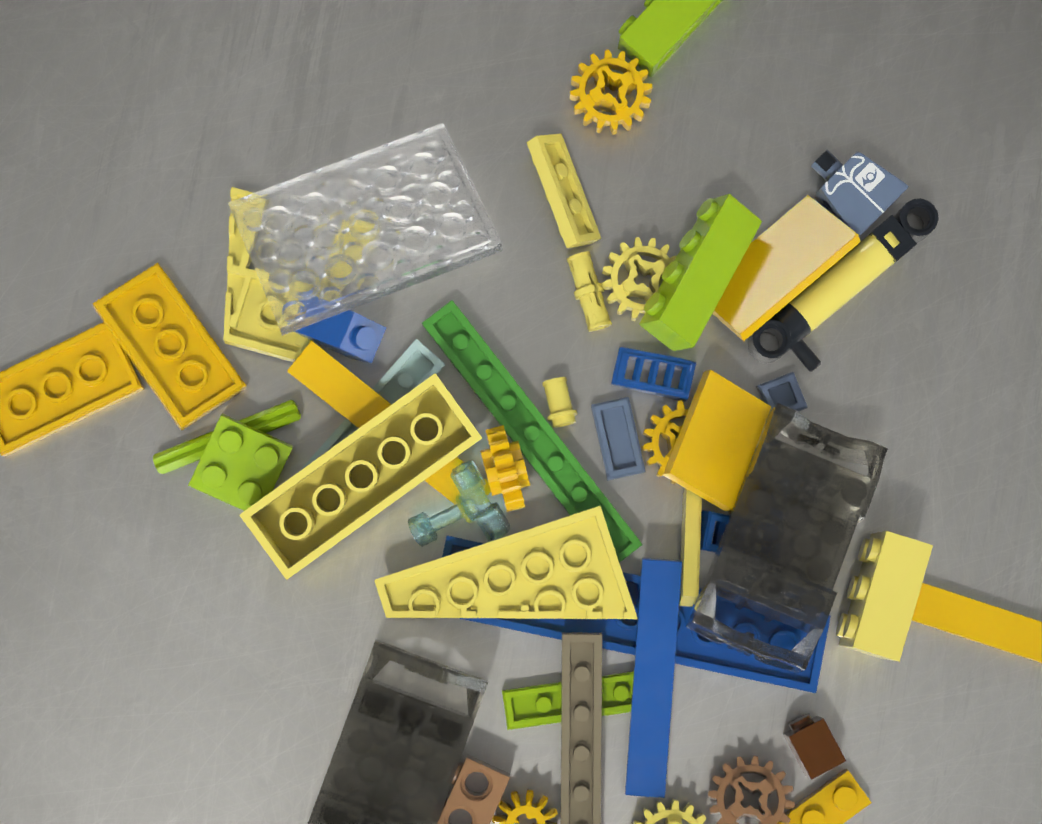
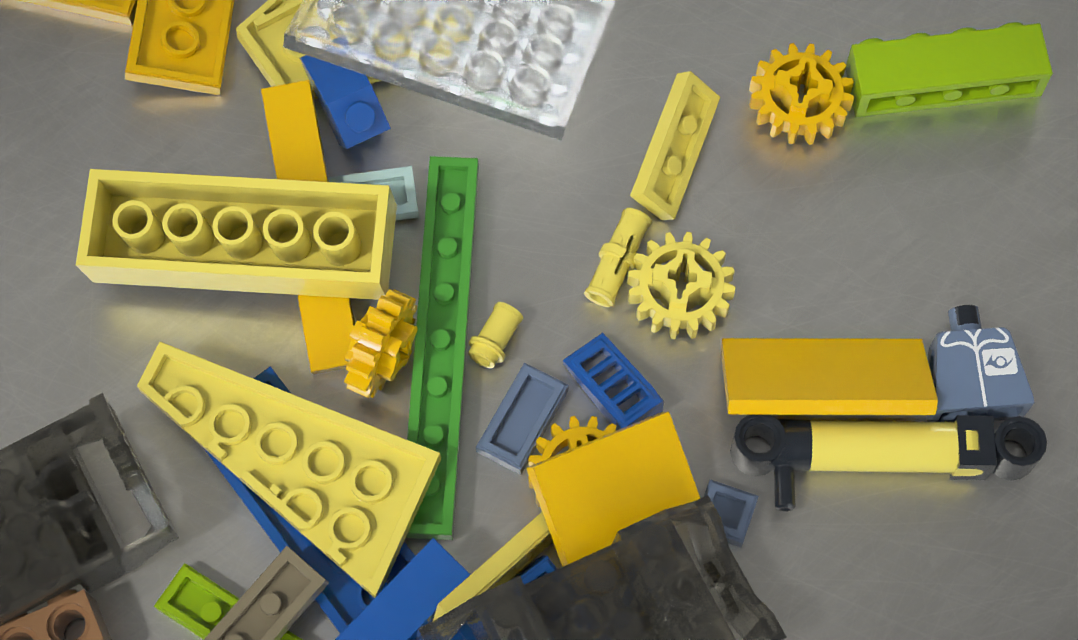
camera: 45 degrees right, 15 degrees down
lime axle [153,400,301,474] -> none
lime plate [188,414,293,511] -> none
clear light blue bar [408,460,510,547] -> none
lime brick [639,194,762,351] -> none

